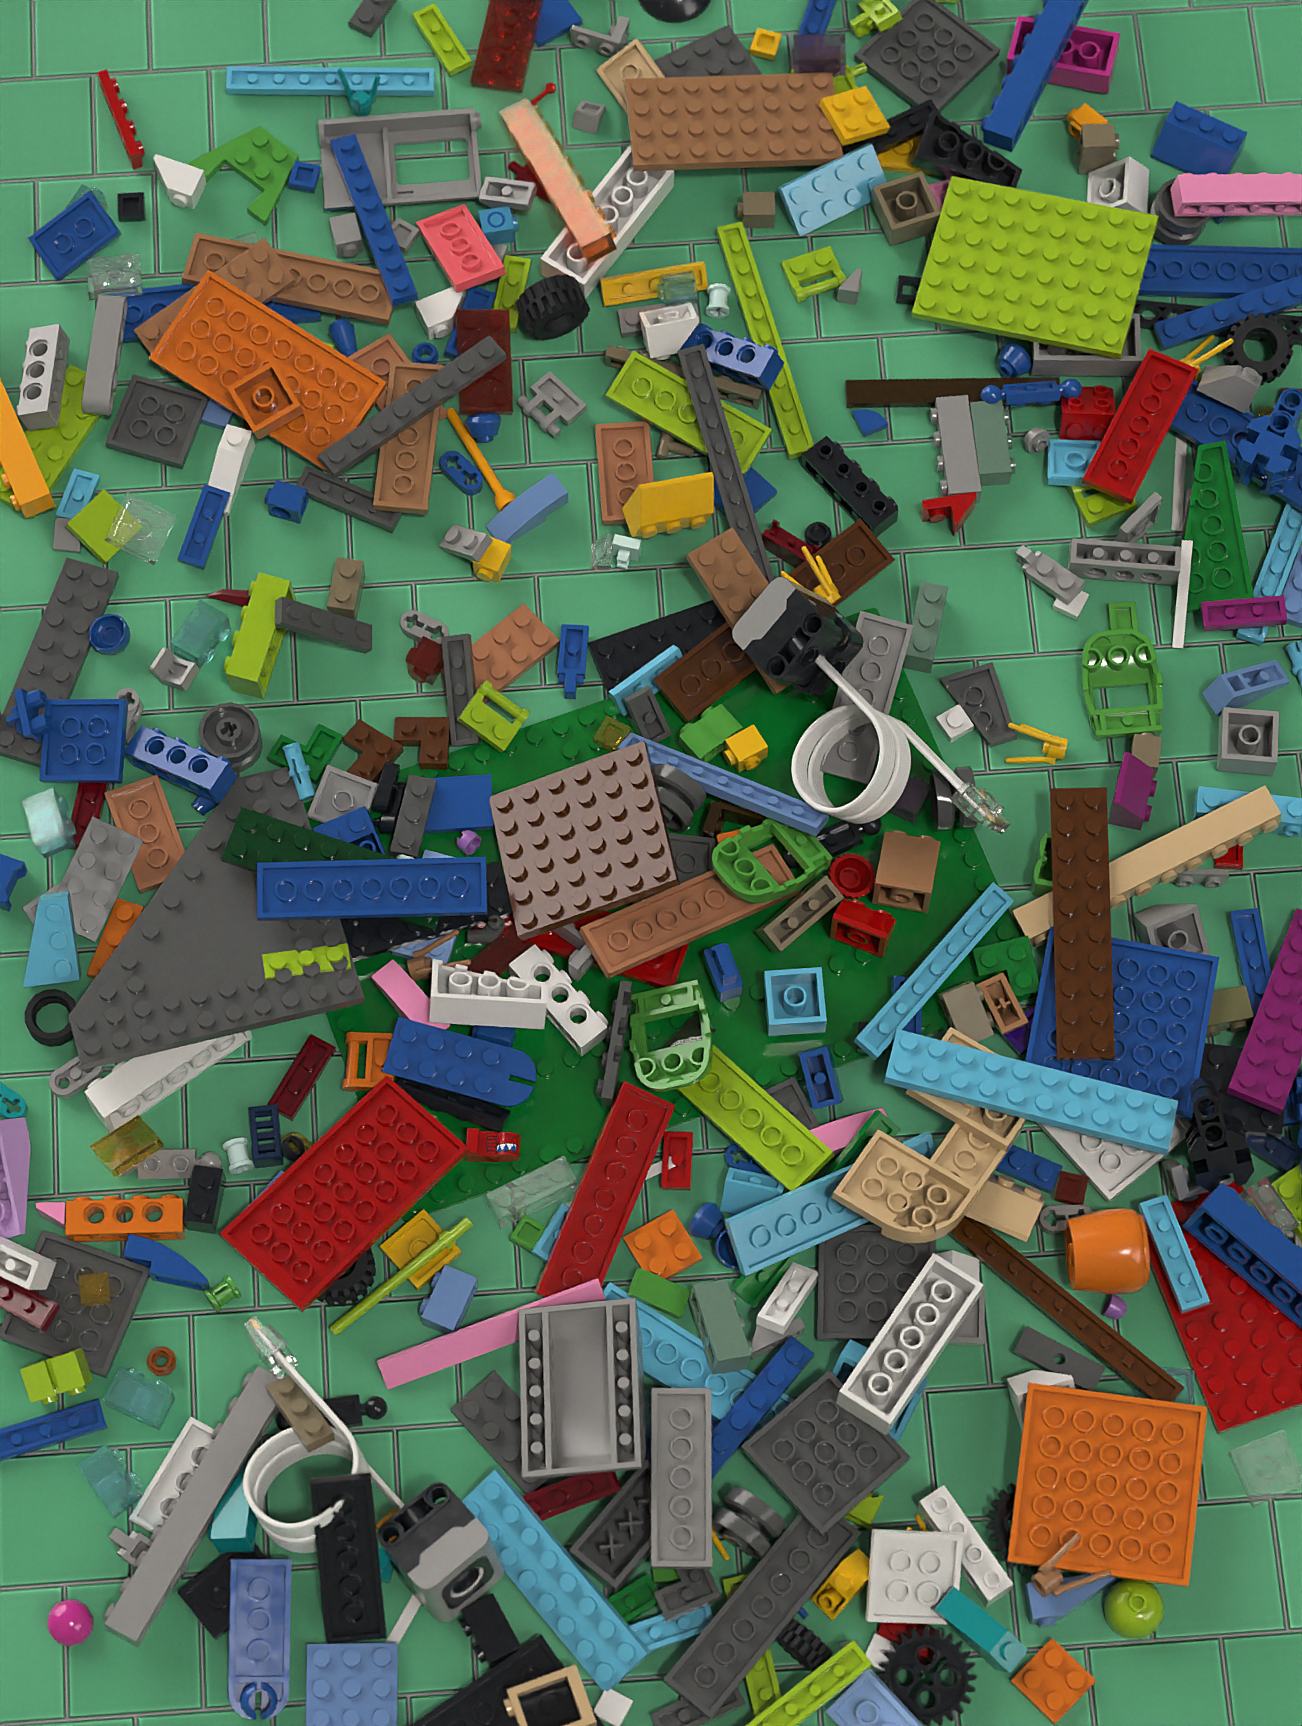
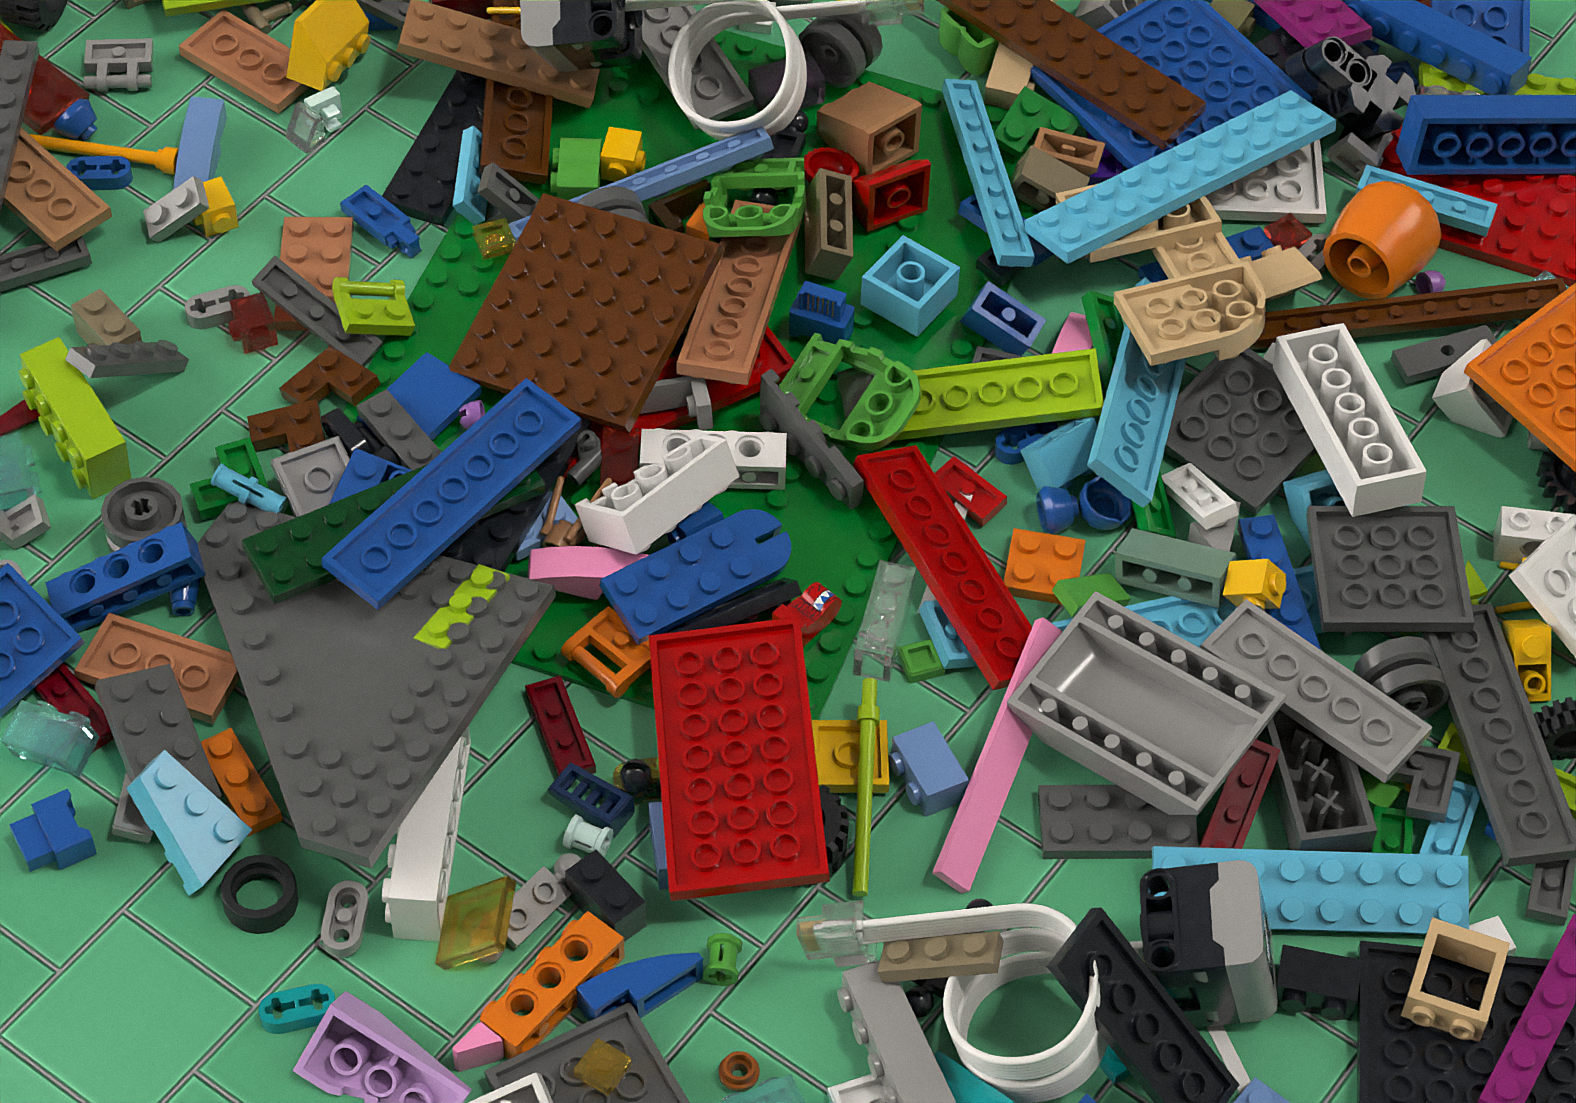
camera: 50 degrees left, 15 degrees down
none -> yellow brick [1223,559,1286,611]

